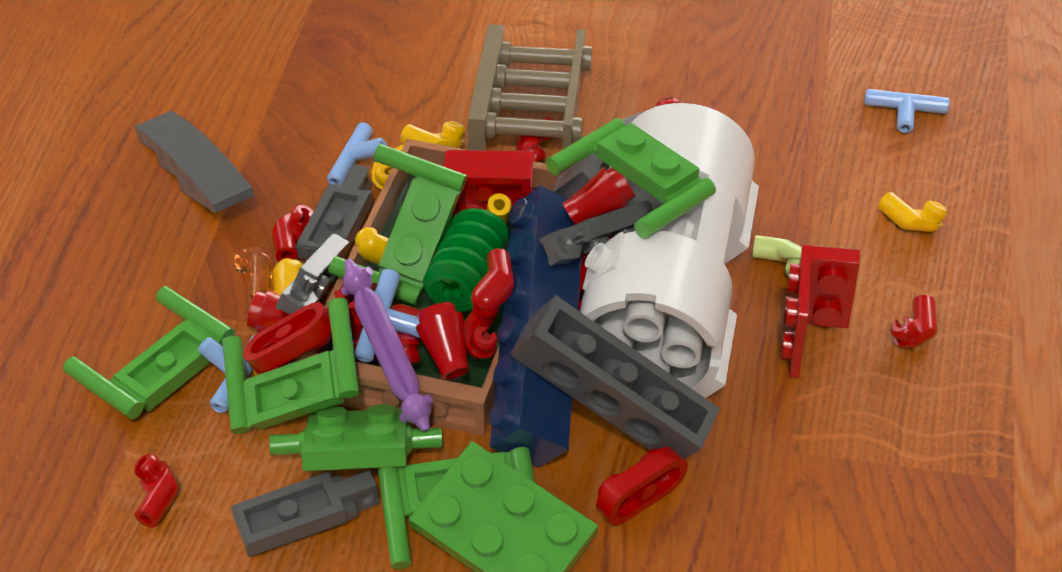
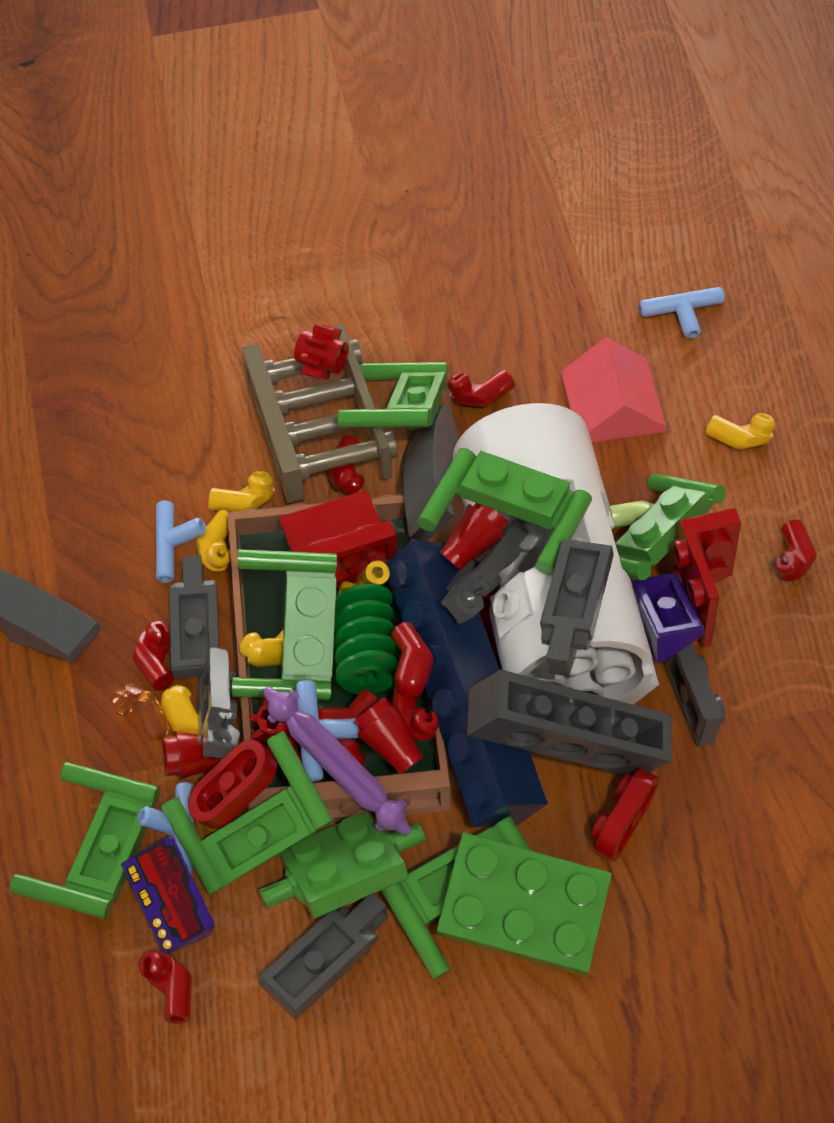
camera: 20 degrees left, 10 degrees up
none -> slope [121,836,215,954]
none -> red gear [294,323,349,380]
none -> bright green plate [338,362,449,429]
none -> dark grey hinge [540,539,614,676]
none -> coral slope [561,337,666,443]
none -> bright green plate [615,473,726,581]
none -> dark purple slope [631,573,704,663]
none -> dark grey hinge [664,642,725,747]

